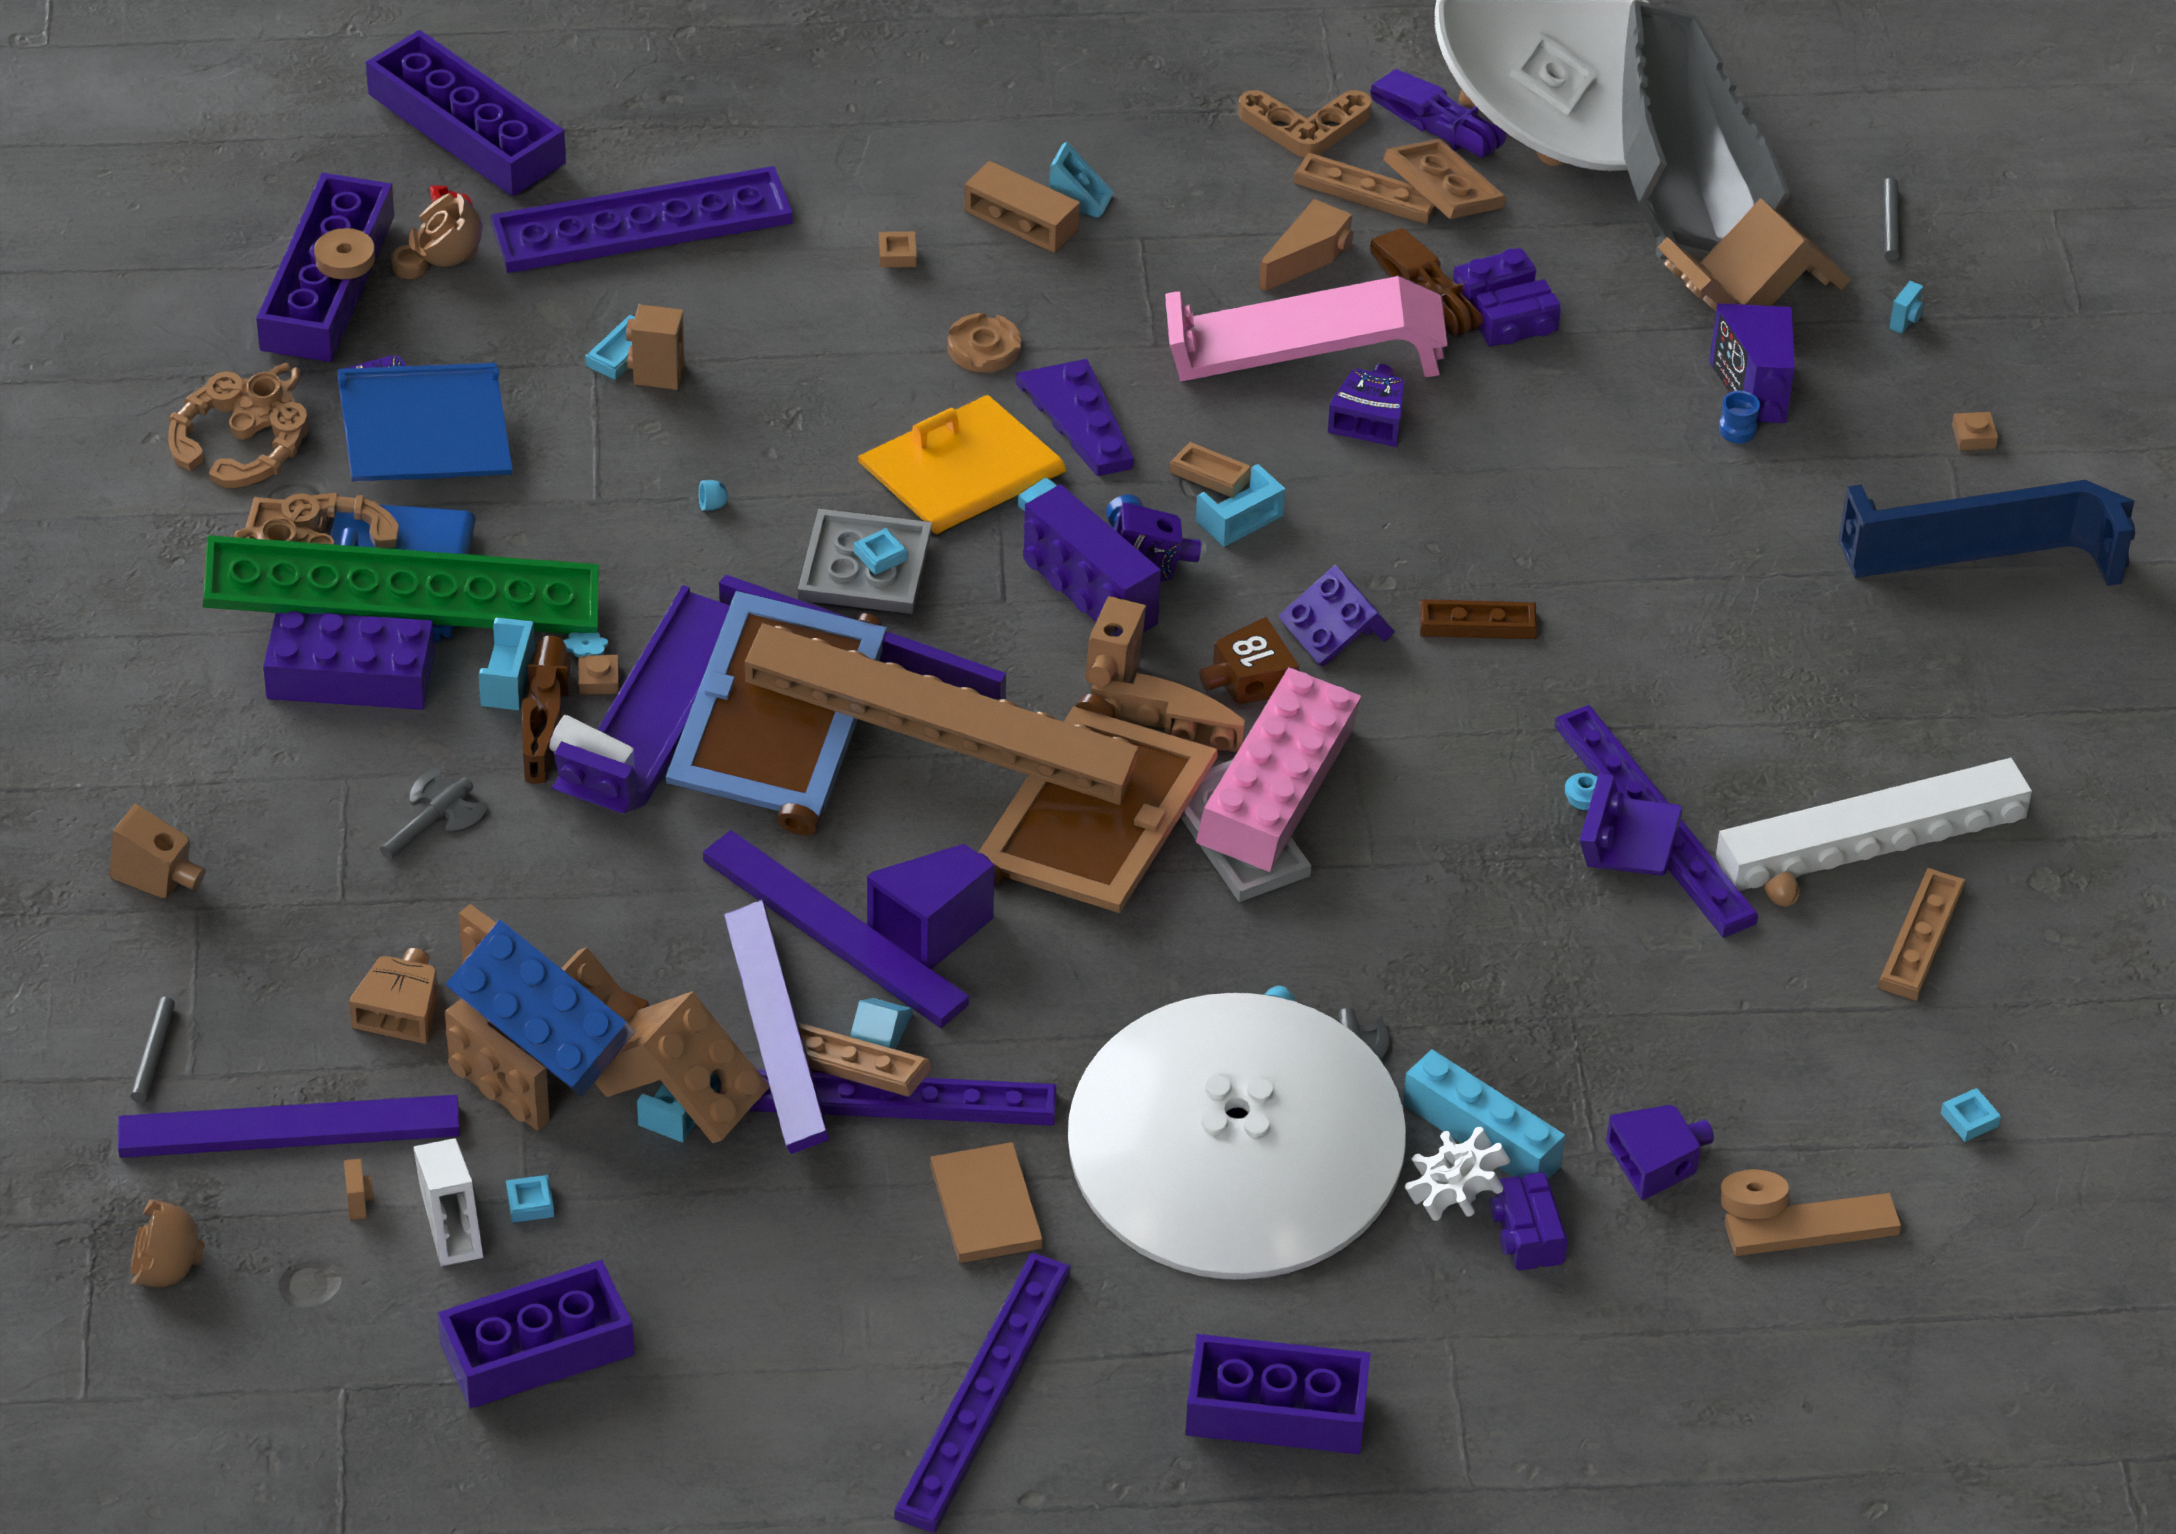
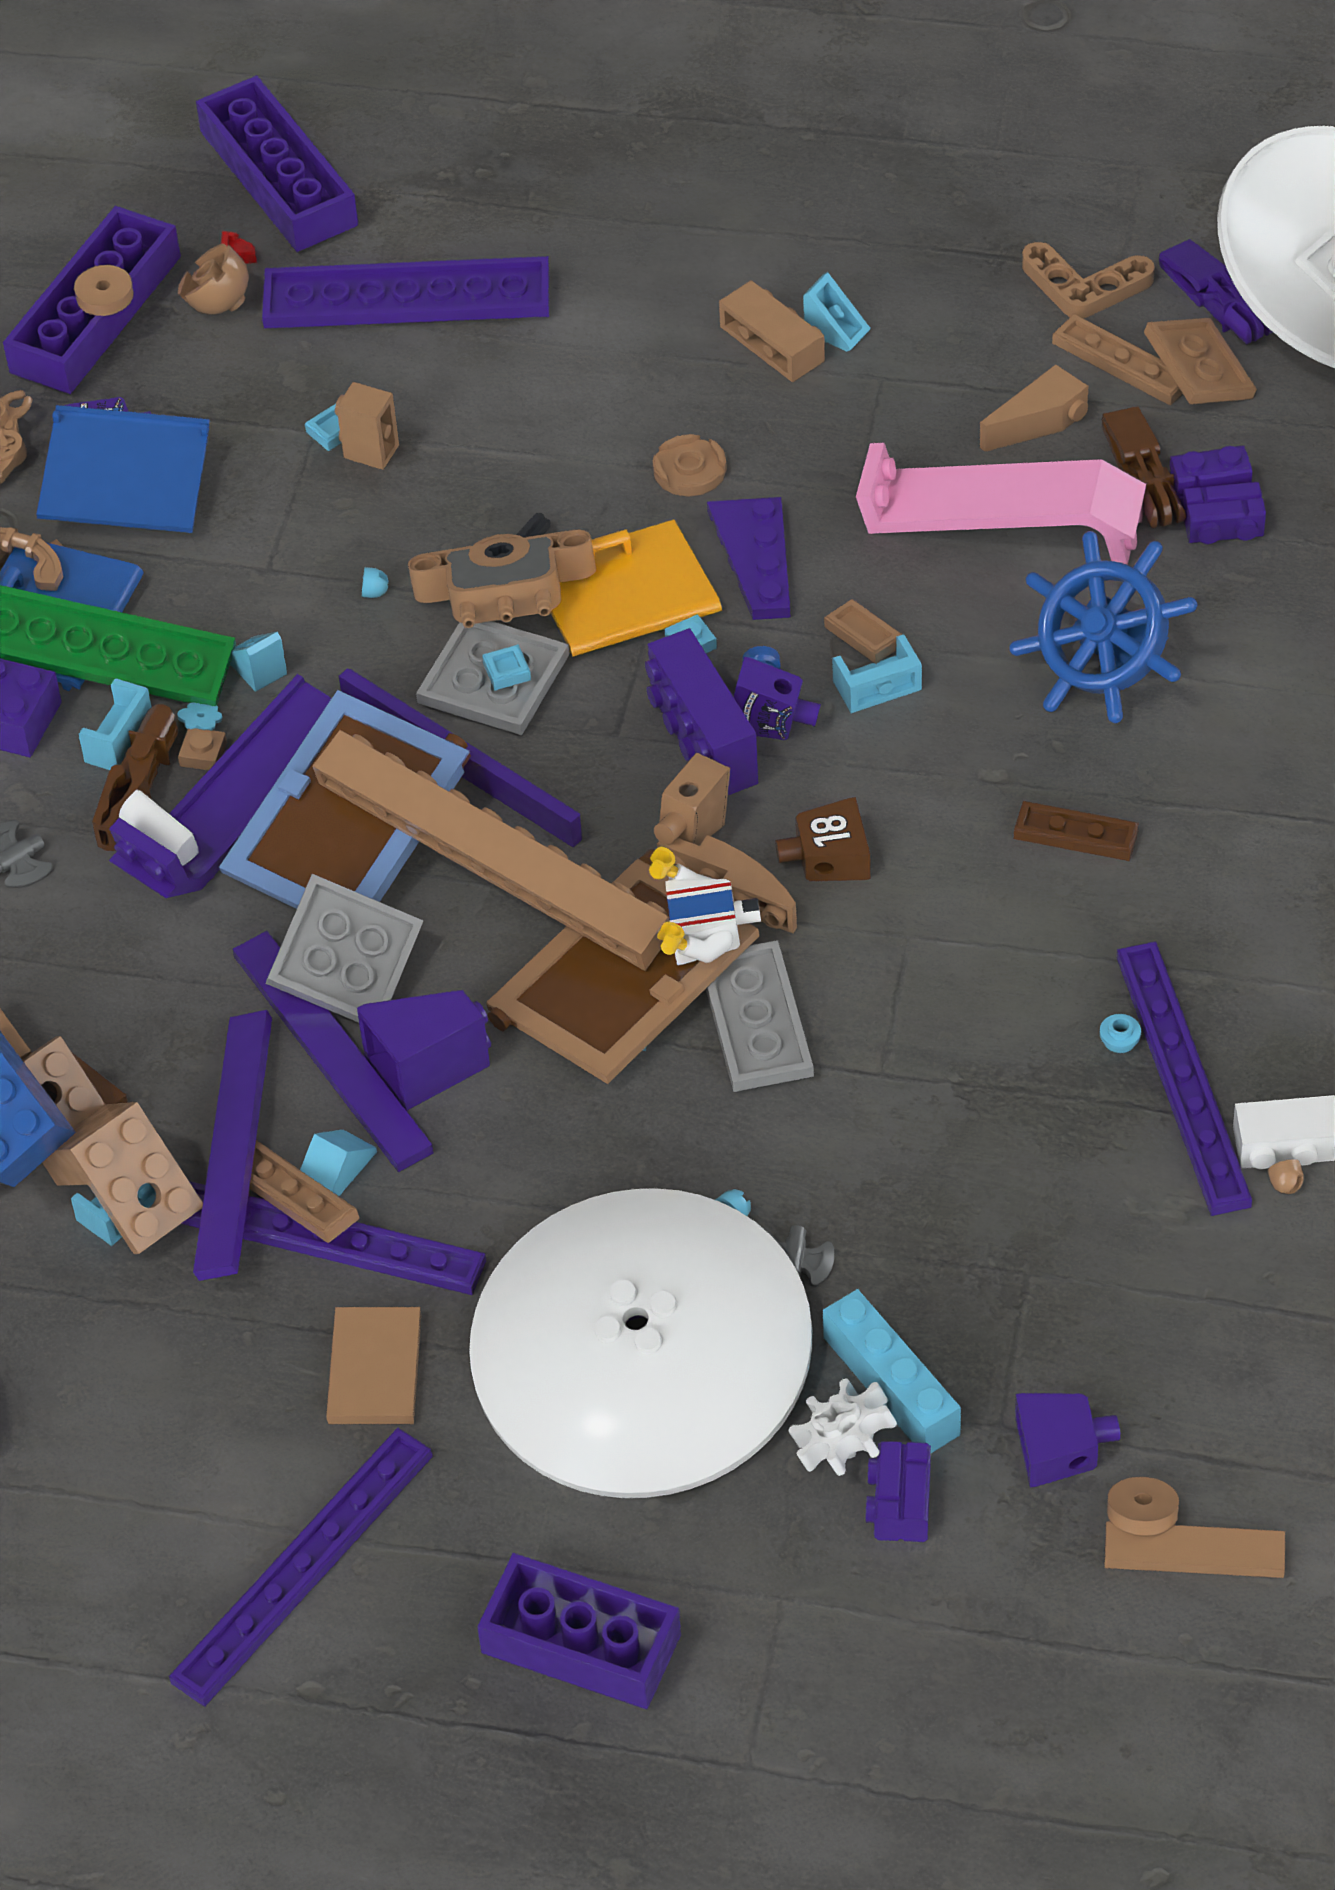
camera: 20 degrees right, 5 degrees up
medium nougat tile [391,245,429,279] -> none
medium nougat plate [879,231,916,268] -> none
bright pink brick [1196,667,1361,872] -> none
dark purple bracket [1279,564,1395,666] -> none
dark purple torso [1328,364,1404,447] -> none
dark purple bracket [1580,774,1683,876] -> none
none -> medium azure slope [230,632,287,692]
none -> light grey plate [265,874,423,1023]
none -> medium nougat piece [408,513,596,628]
none -> torso [649,847,761,965]
none -> blue piece [1009,531,1197,723]

